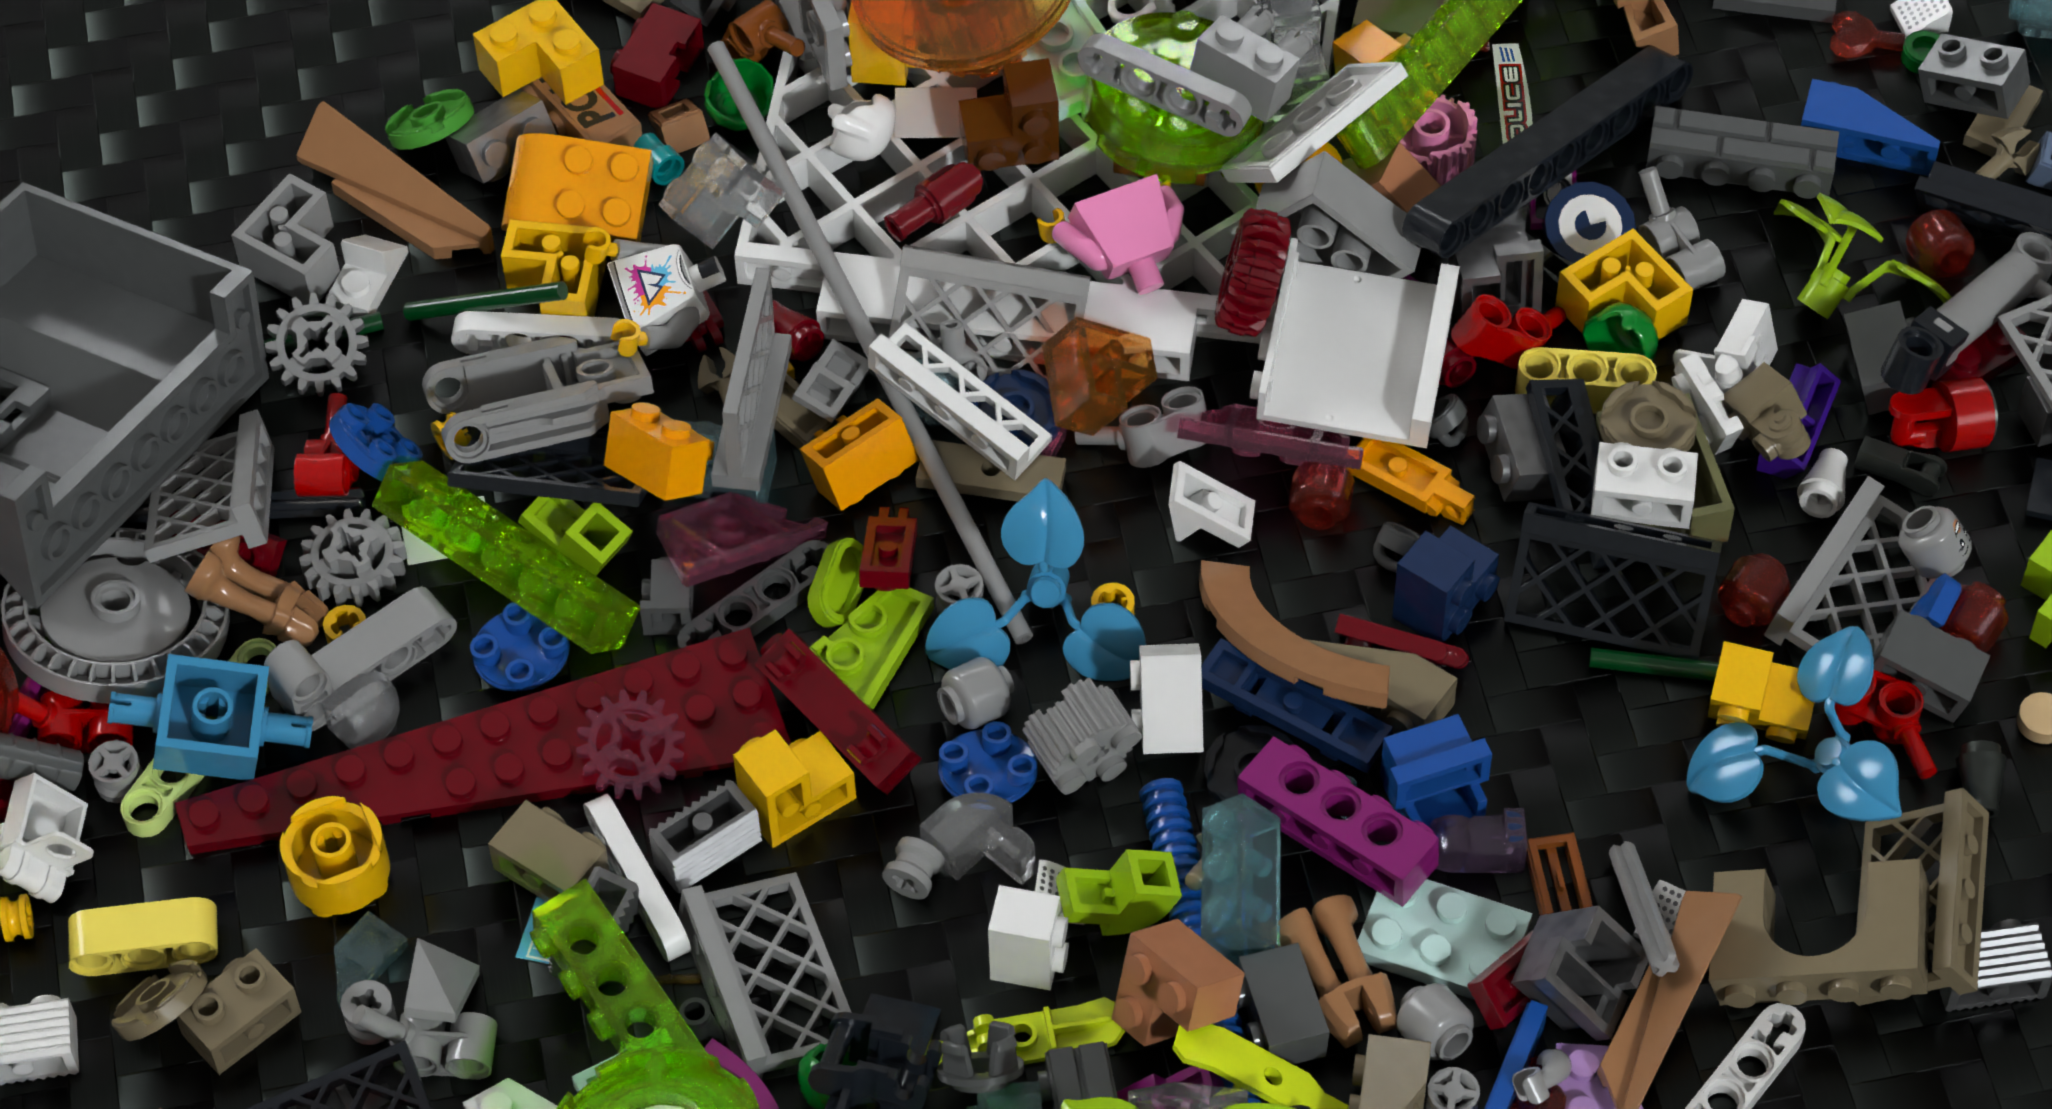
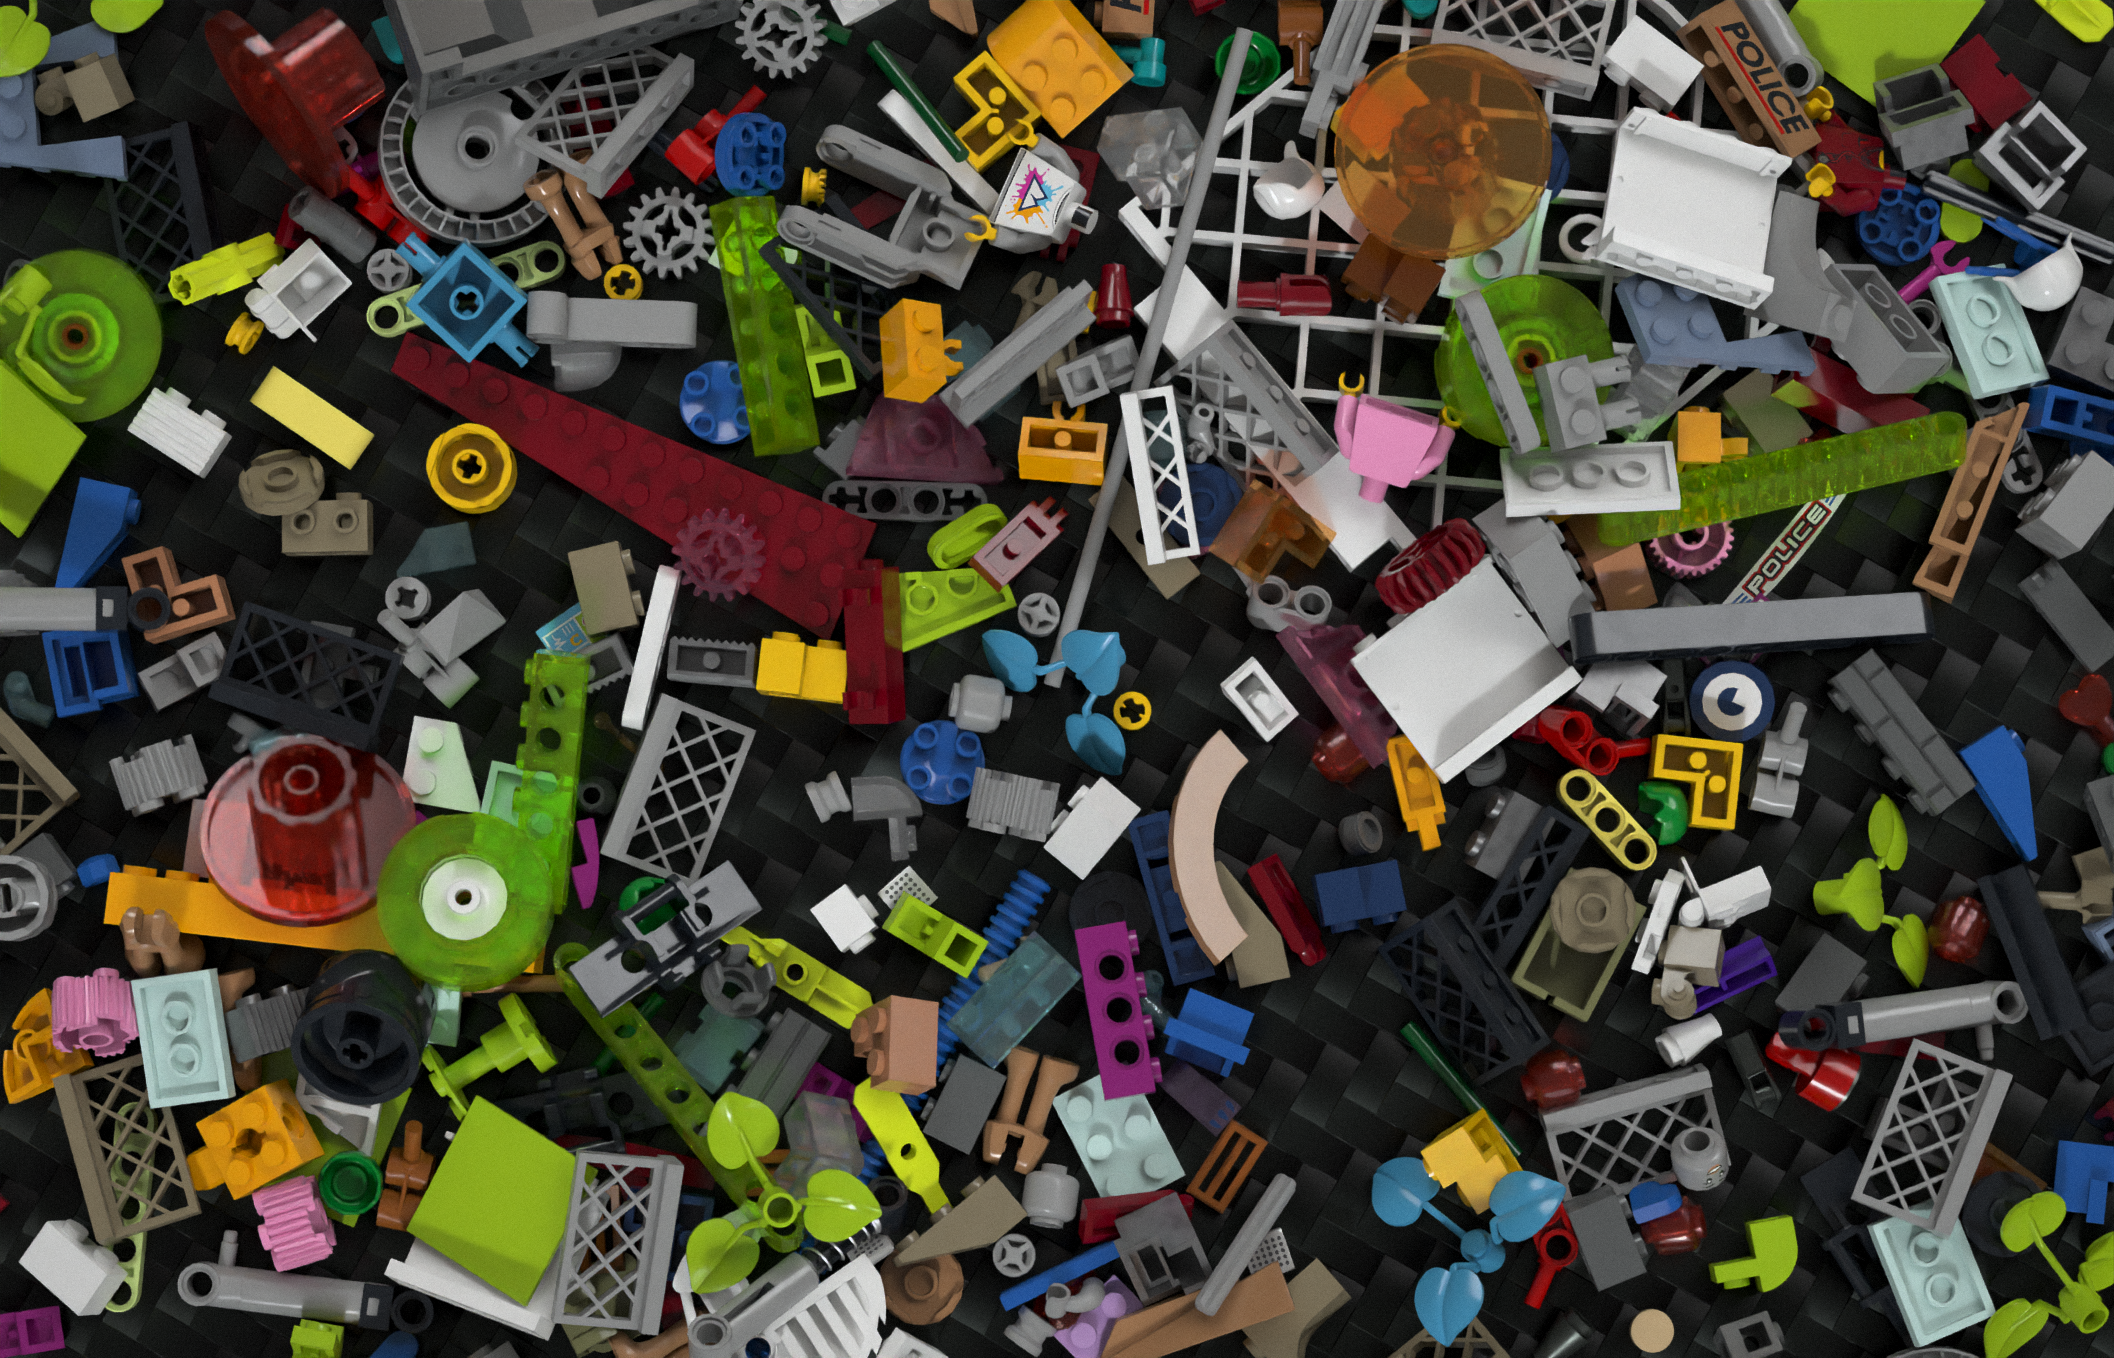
camera: 40 degrees right, 30 degrees up
medium nougat slope [647,98,710,153] -> none
white brick [1591,442,1698,529] -> none

